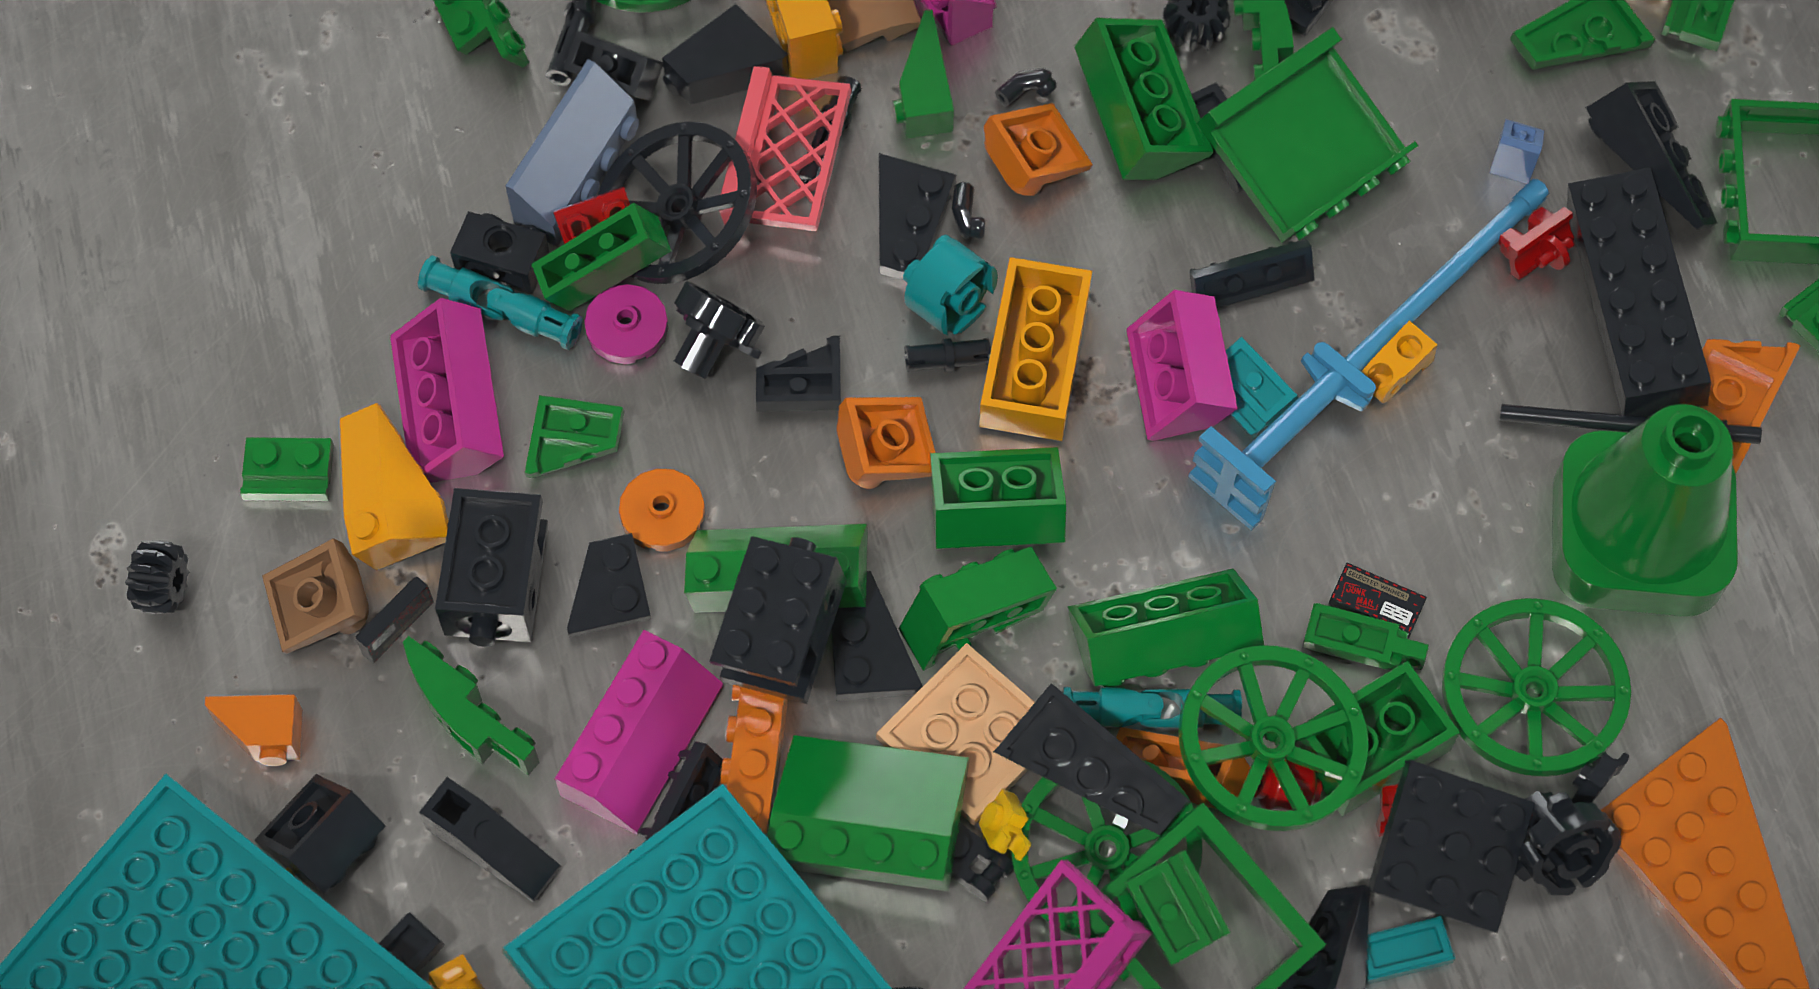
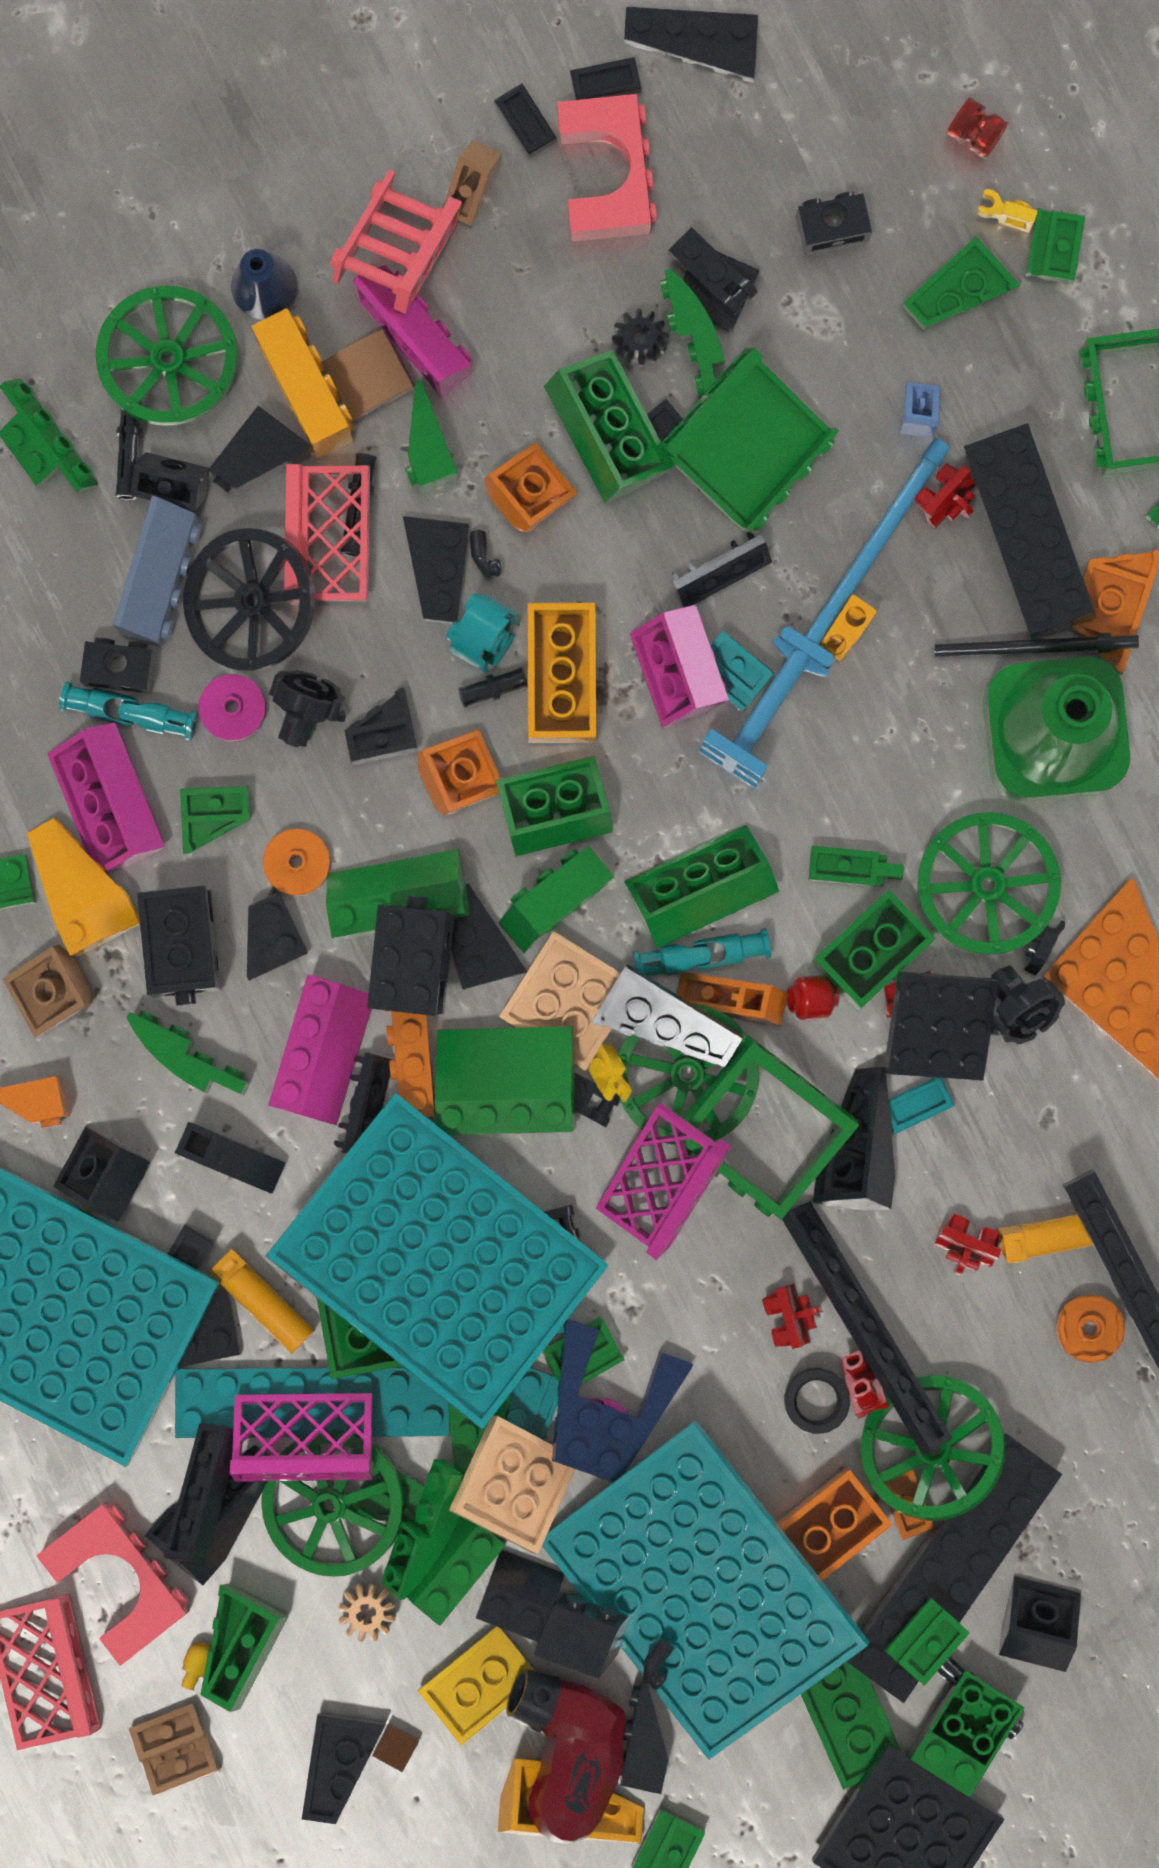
camera: 10 degrees left, 20 degrees up
black tile [355,576,434,664] -> none
green brick [531,203,672,311] -> none
red hips [553,187,630,244] -> none
black arm [995,68,1057,106] -> none
green plate [1124,850,1231,966] -> none
green wheel [1178,645,1368,831] -> none
tile [1328,563,1427,639] -> none
black wedge [1586,81,1717,230] -> none

